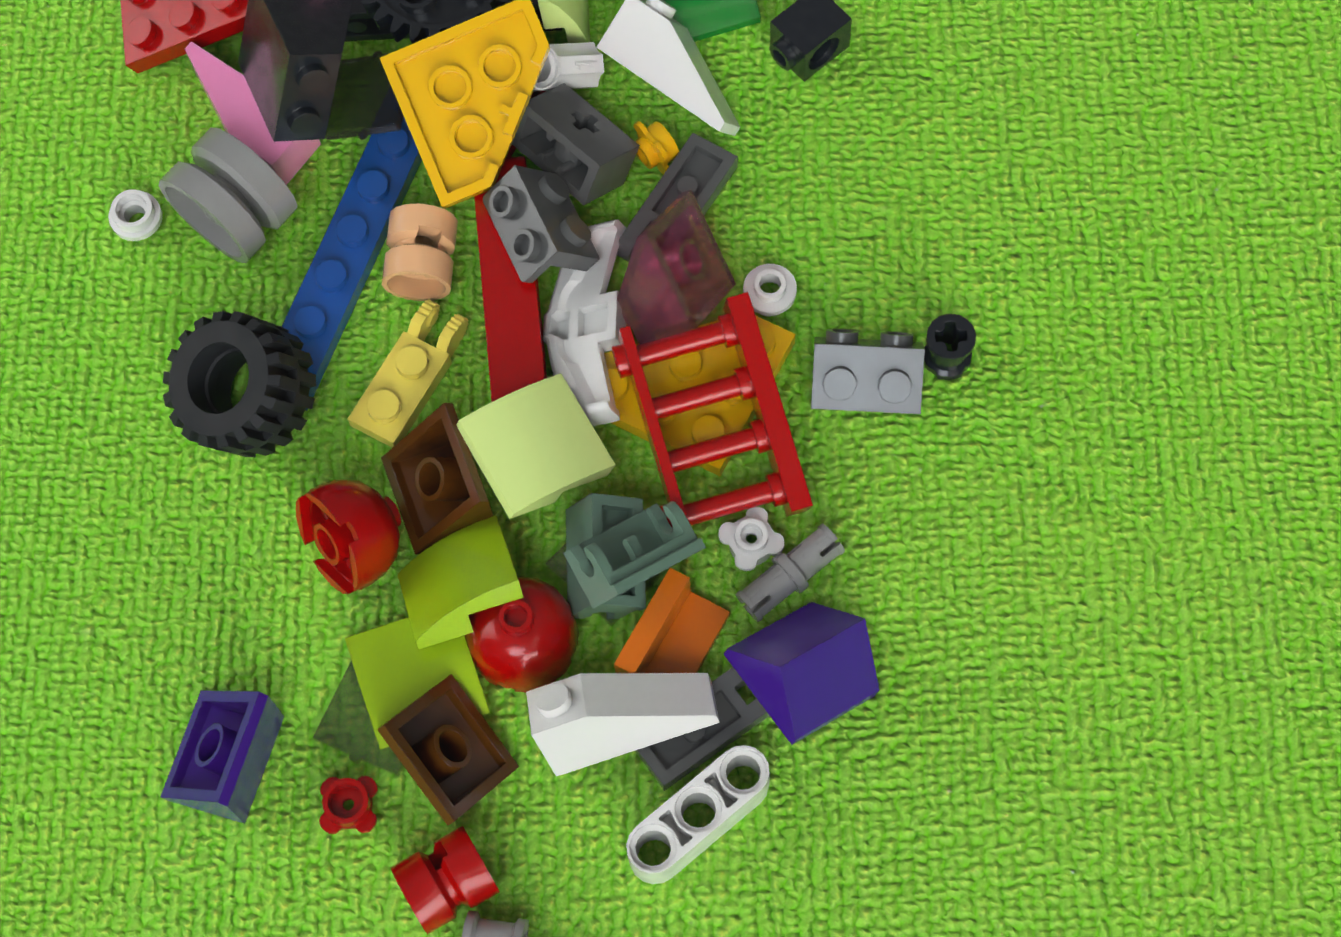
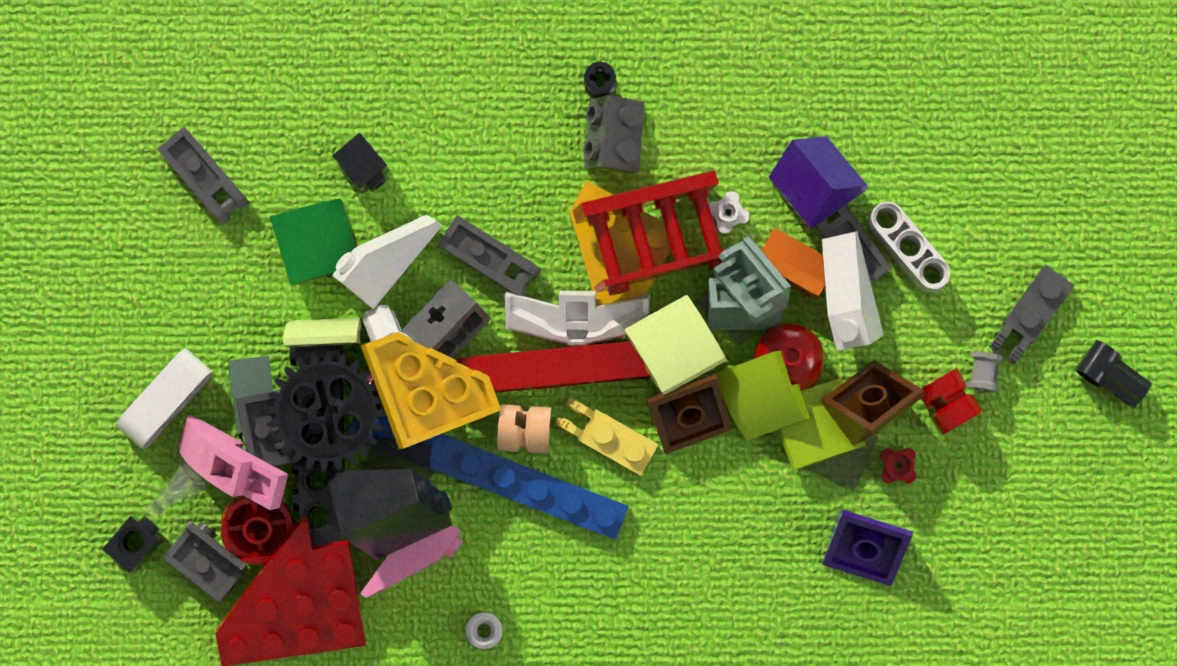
camera: 95 degrees left, 15 degrees up
light grey wheel [158,127,298,263] -> none
black tyre [163,311,316,457] -> none
red cylinder [296,480,401,594] -> none
dark grey bracket [483,165,600,283] -> none
clear pink slope [617,190,736,344] -> none
yellow plate [633,121,679,175] -> none
light grey pin [736,524,845,622] -> none
white plate [743,264,797,316] -> none

